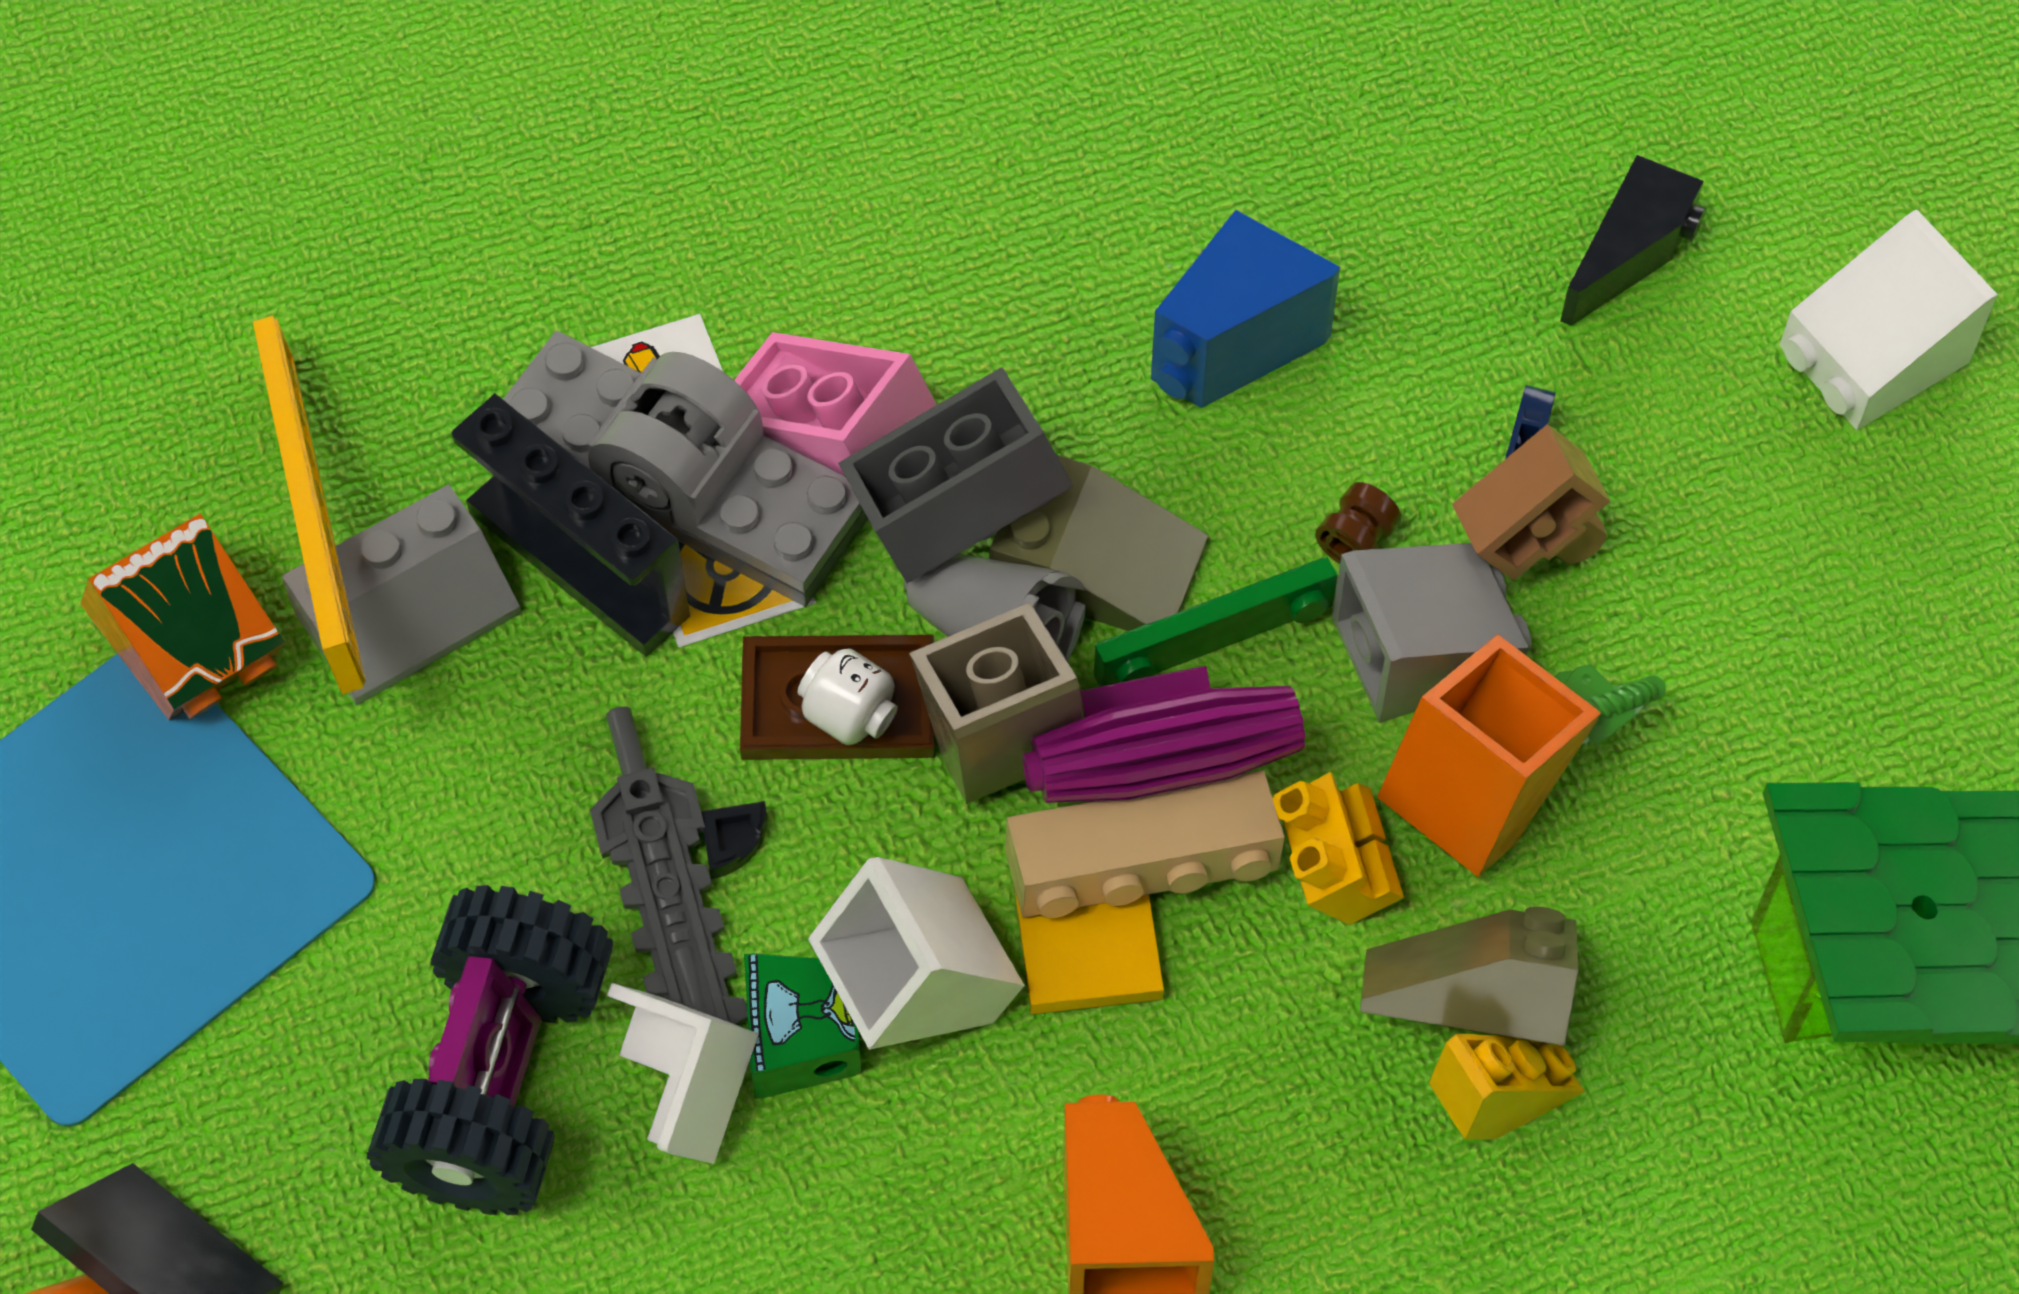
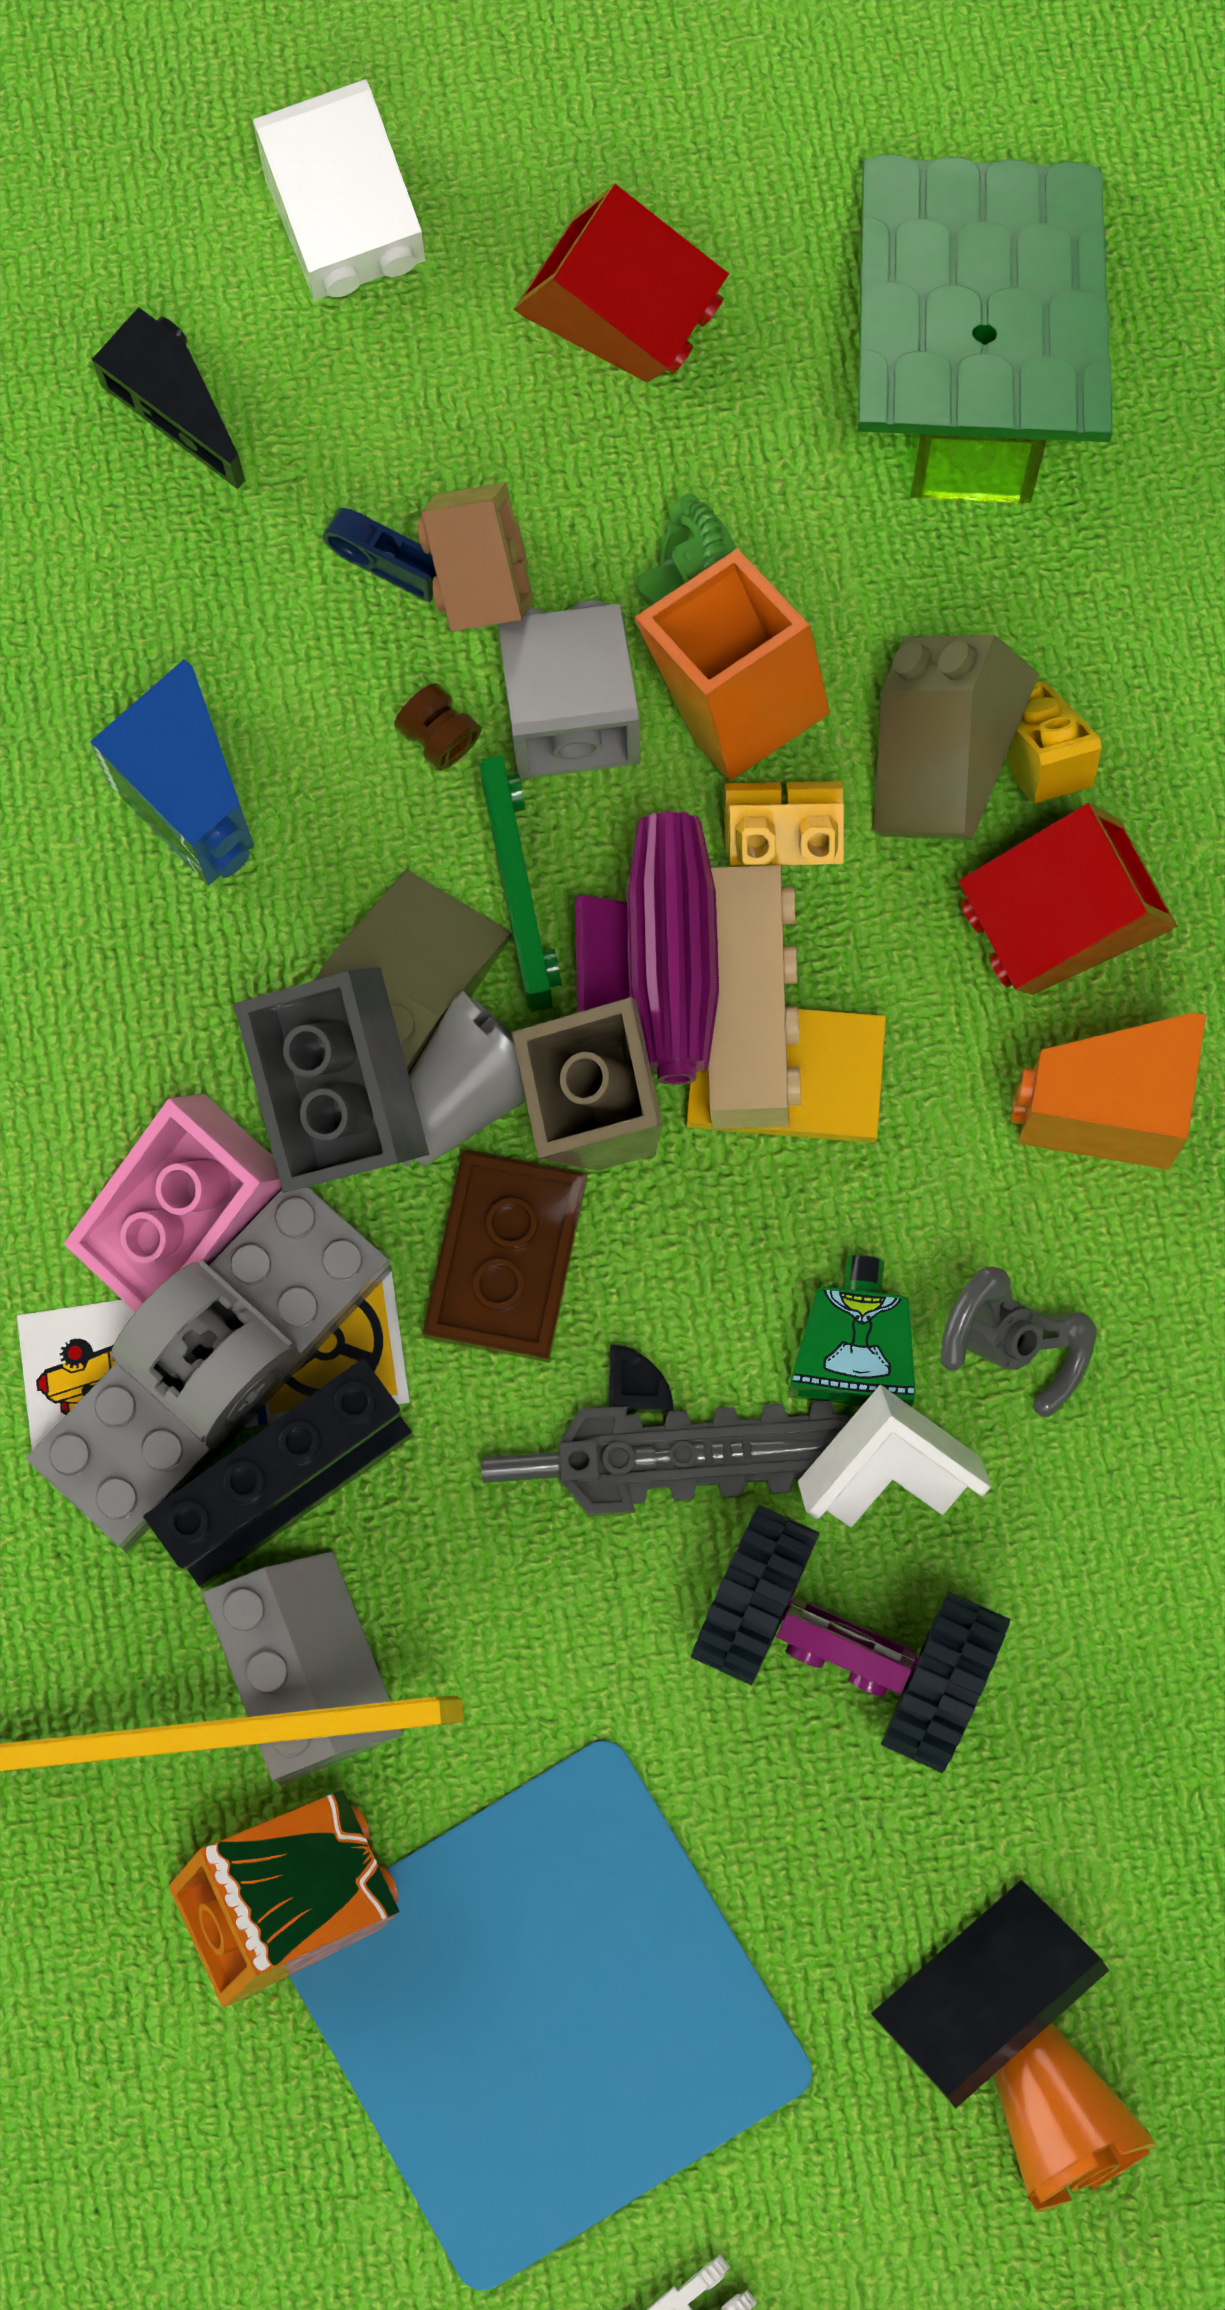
camera: 75 degrees left, 15 degrees up
white head [797,649,898,745] -> none
white slope [808,857,1025,1050] -> none
none -> red slope [514,184,729,383]
none -> dark grey piece [941,1267,1097,1417]
none -> red slope [958,803,1178,995]

